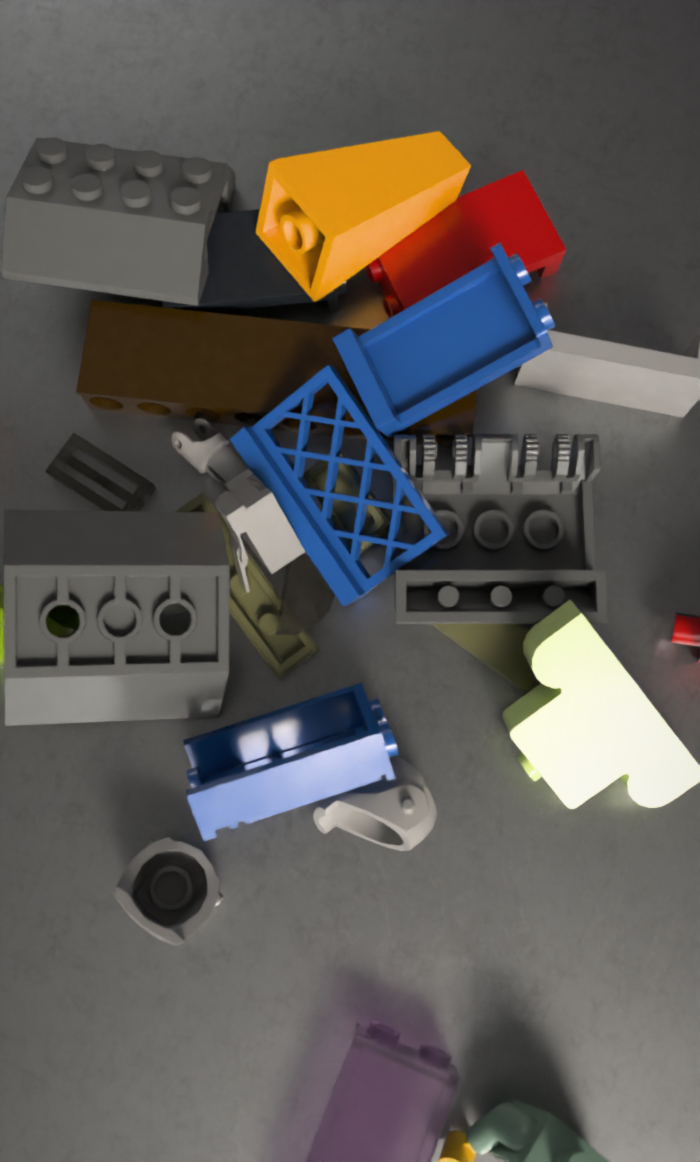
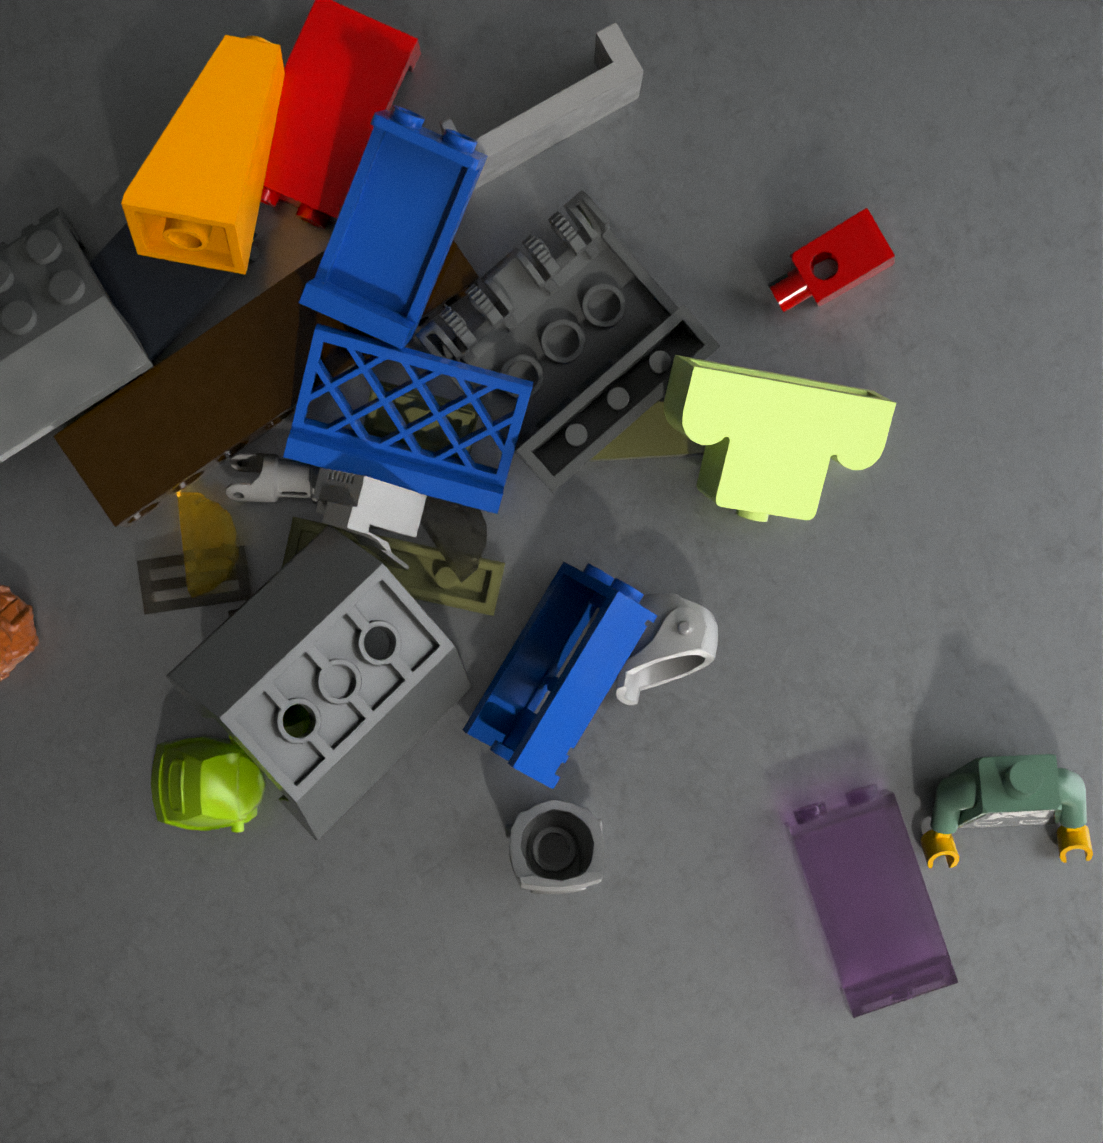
camera: 45 degrees left, 10 degrees up
none -> clear yellow tile [177,492,240,598]

